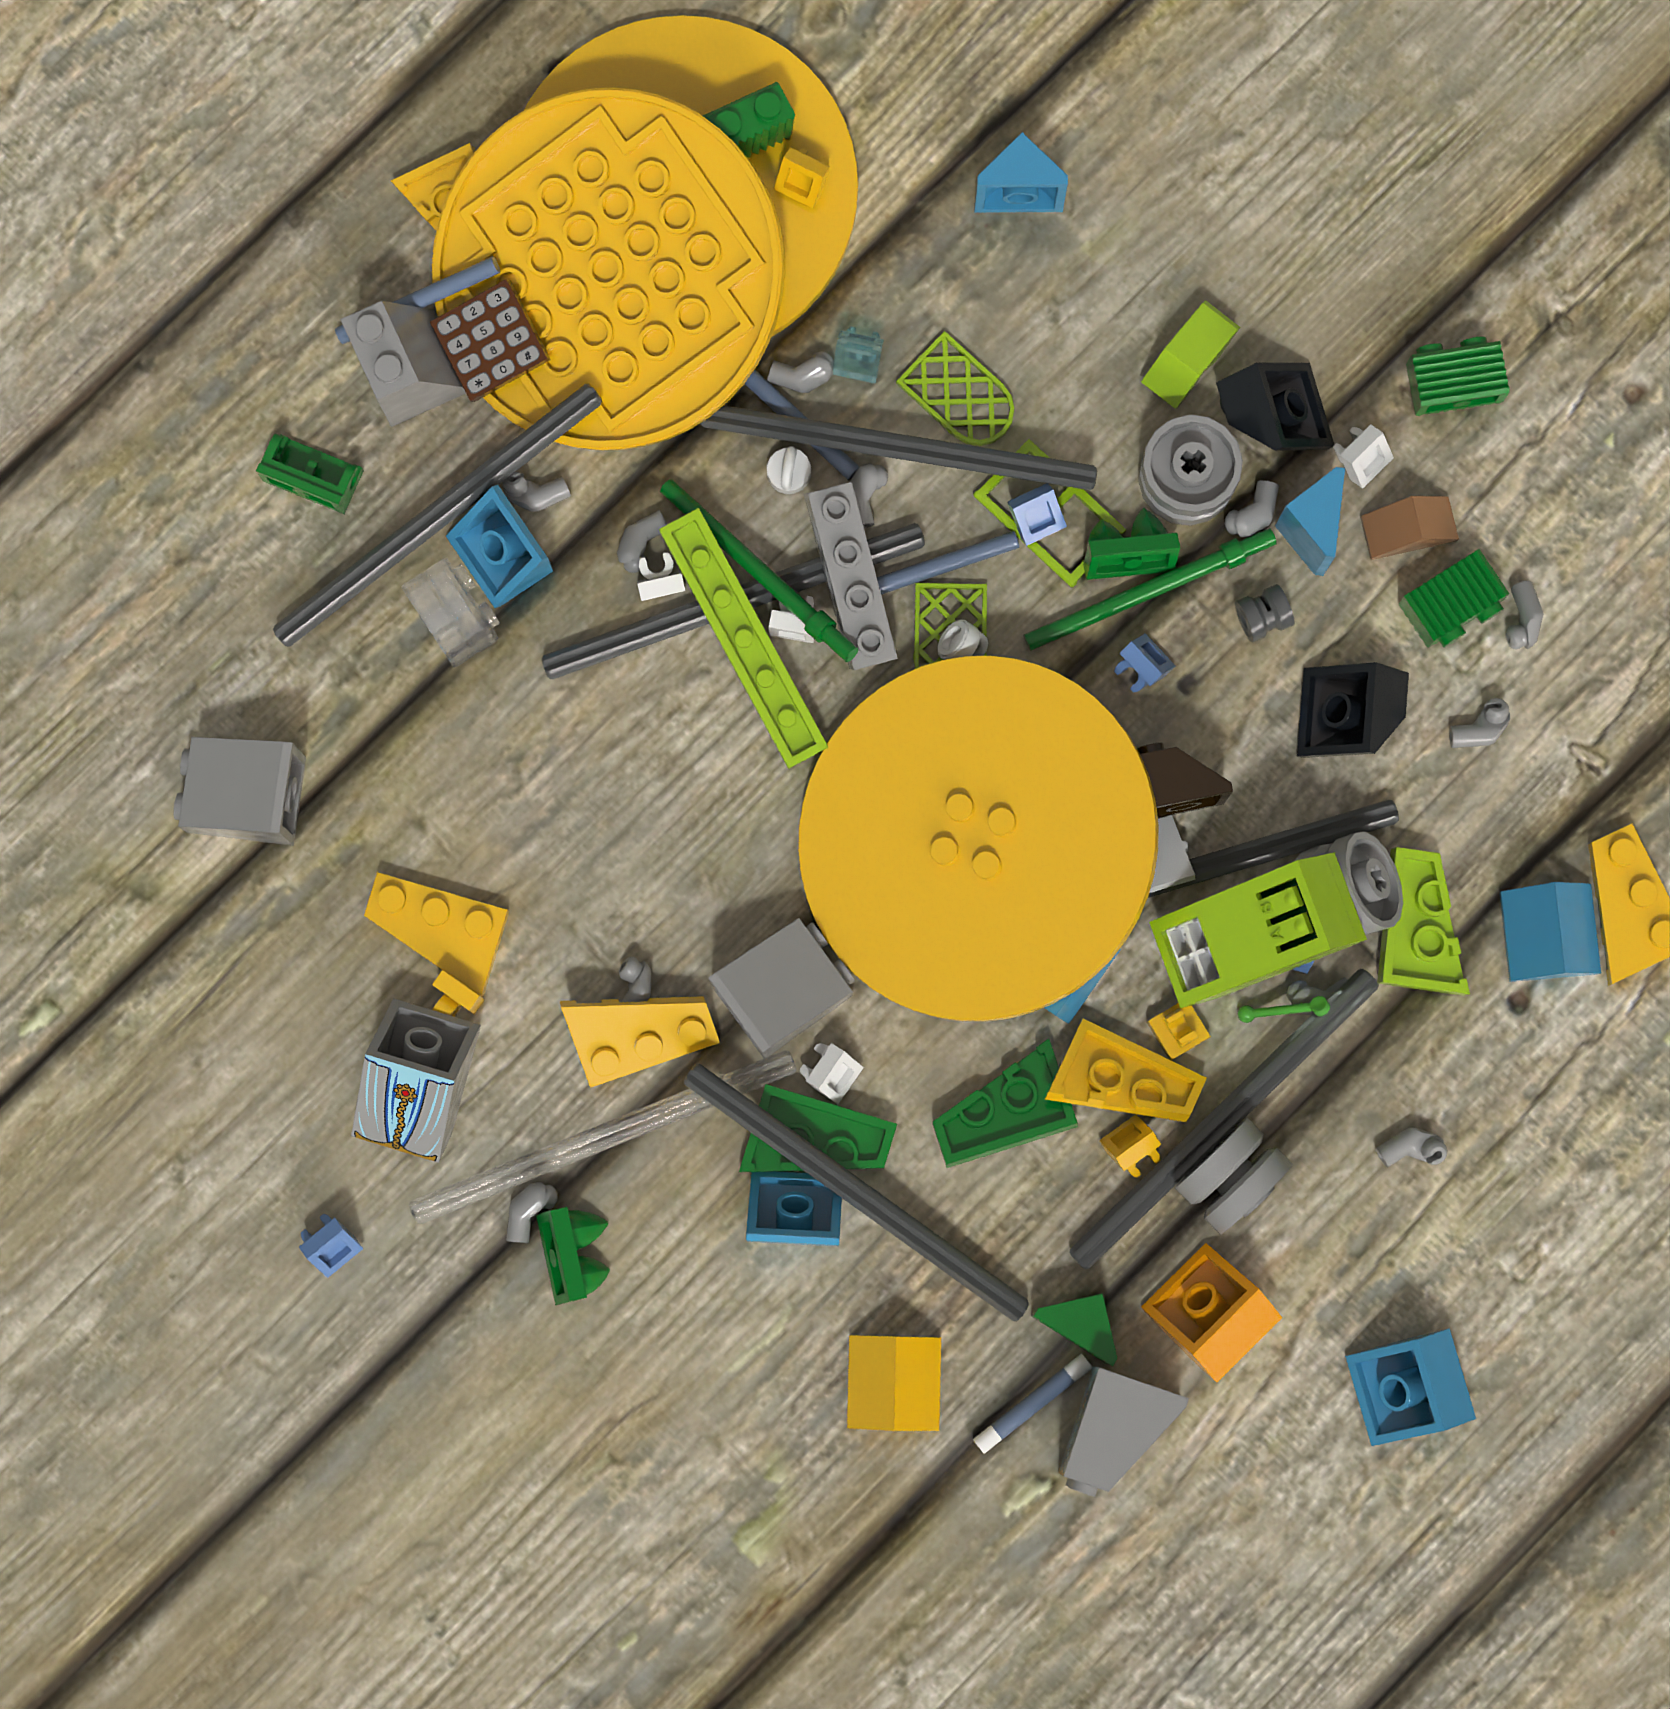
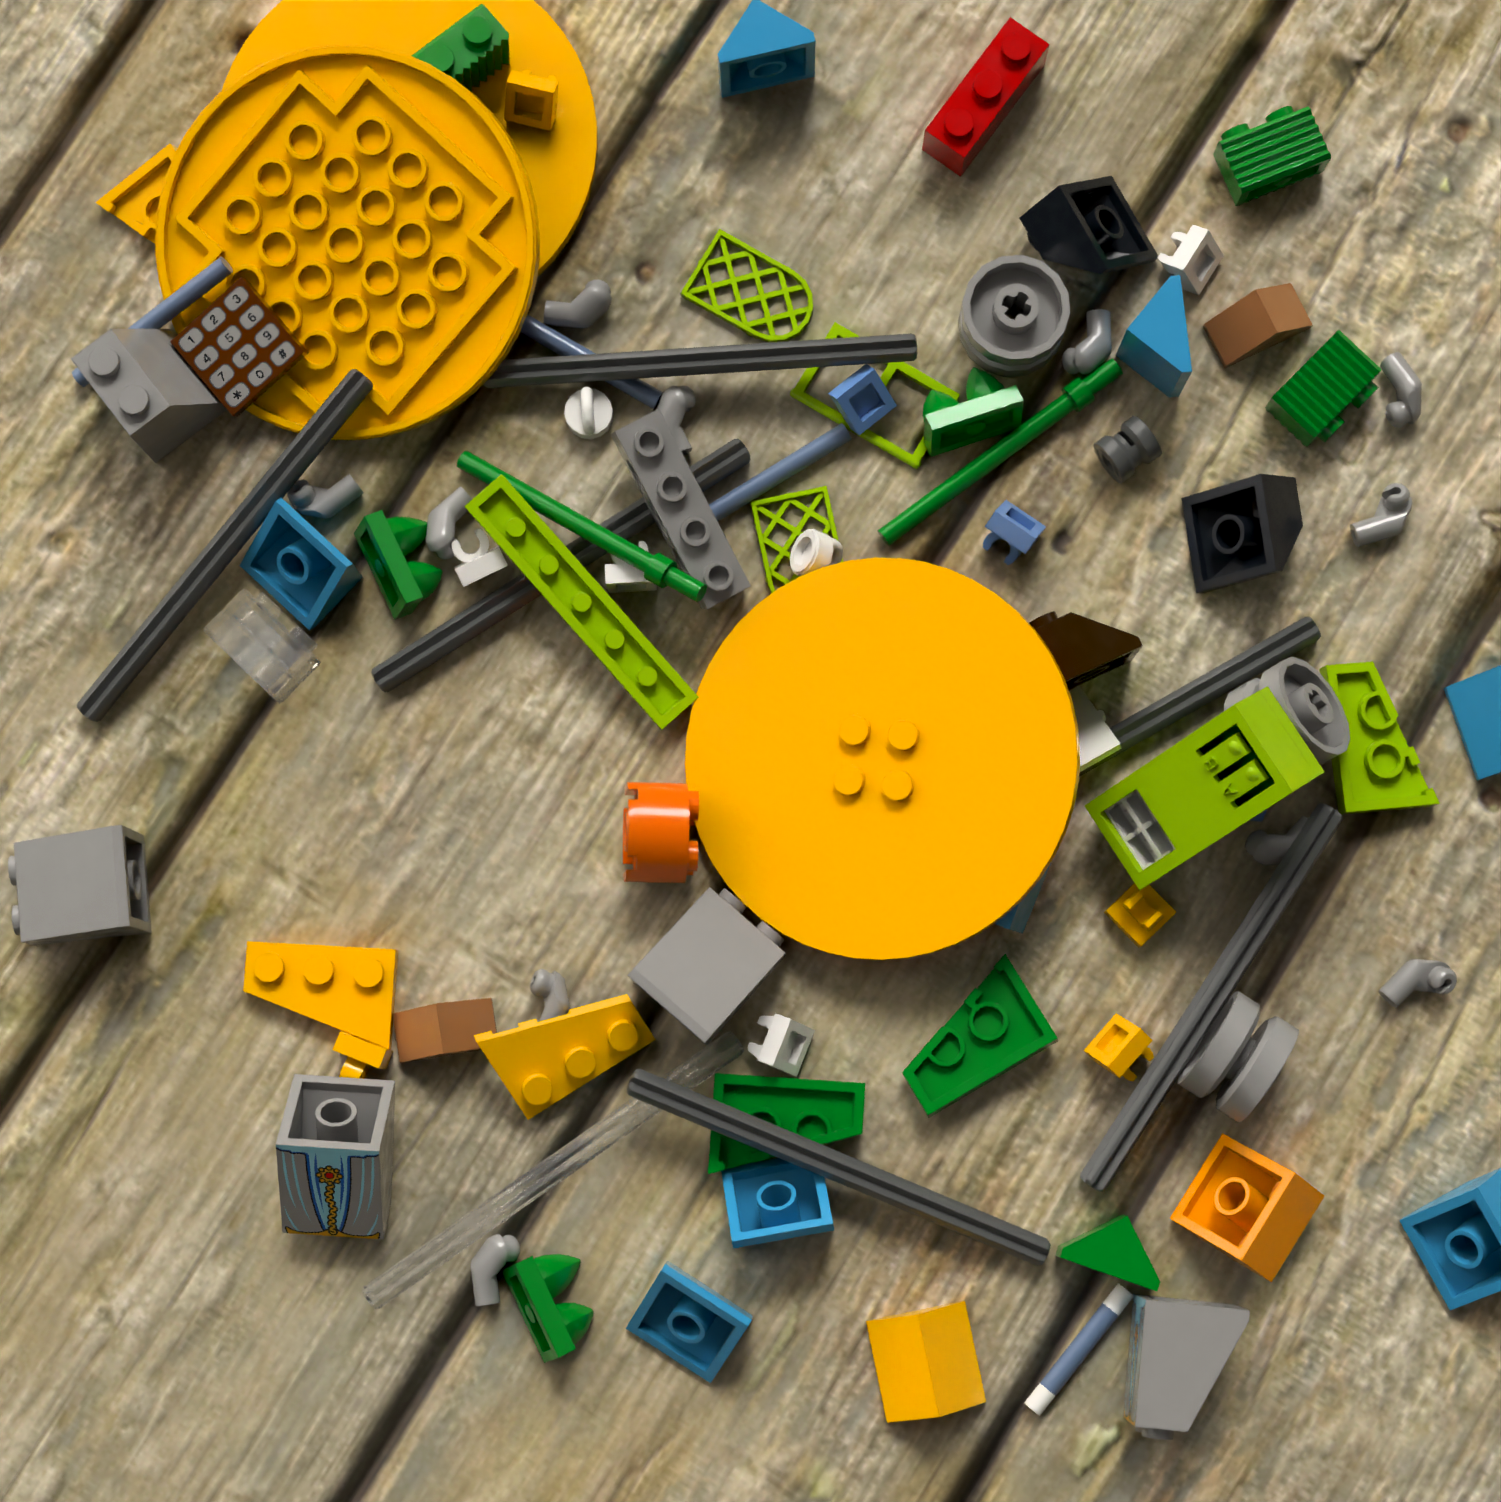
camera: 10 degrees left, 0 degrees up
green hinge [256,433,364,515] -> none
medium blue tile [299,1214,363,1278] -> none
clear light blue tile [832,327,884,384] -> none
yellow wing [1045,1018,1207,1122] -> none
lime slope [1141,300,1241,409] -> none
bright green hinge [1237,996,1330,1023] -> none
none -> green tile [354,510,443,620]
none -> medium nougat slope [393,998,497,1063]
none -> orange brick [623,782,699,883]
none -> dark azure slope [626,1261,753,1383]
none -> red brick [922,17,1050,177]

